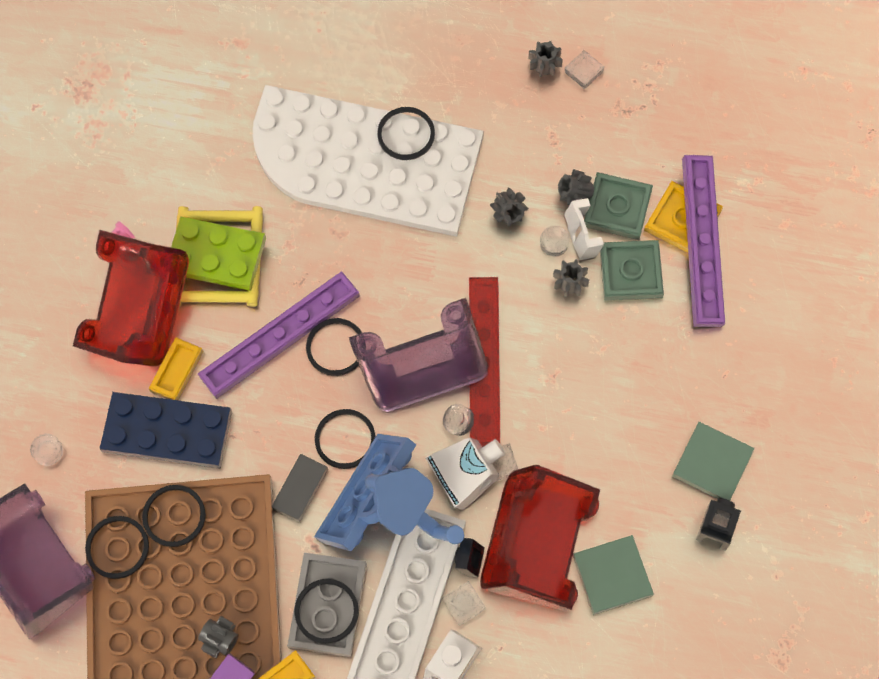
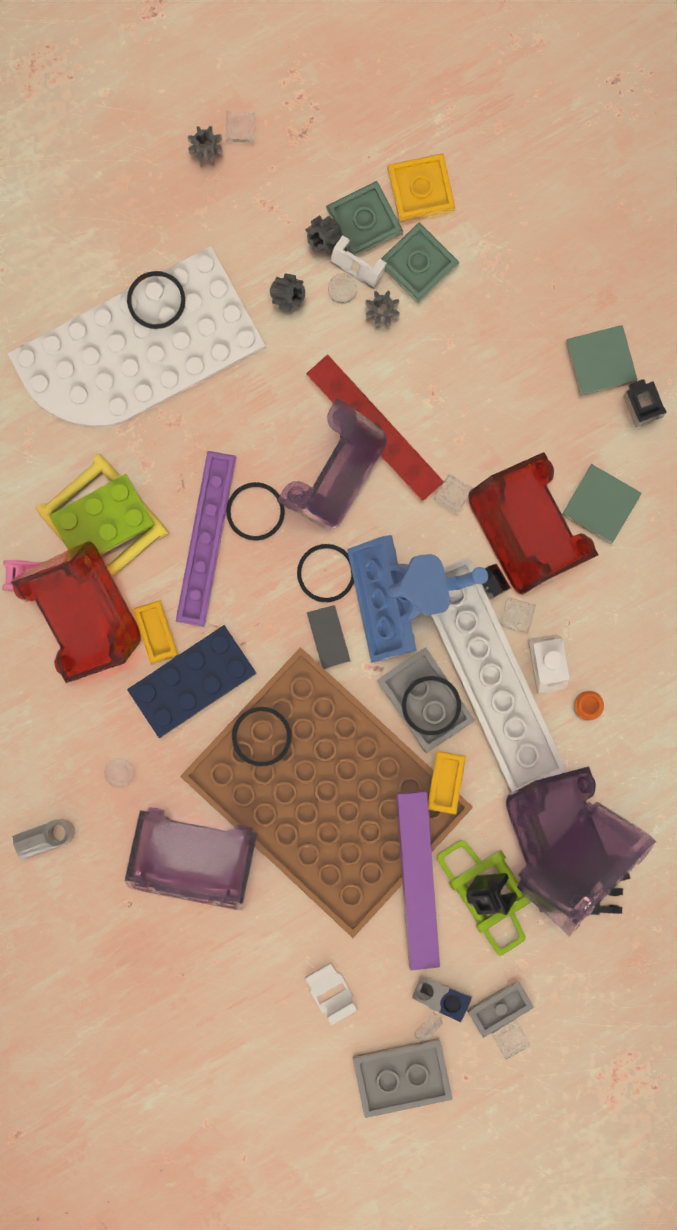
camera: 45 degrees left, 15 degrees up
black piece [85,516,149,579] -> none
dark grey gear [198,616,239,658] -> none
white torso [426,438,505,510] -> none
clear tile [443,404,474,436] -> none
medium lavender tile [682,155,725,327] -> none

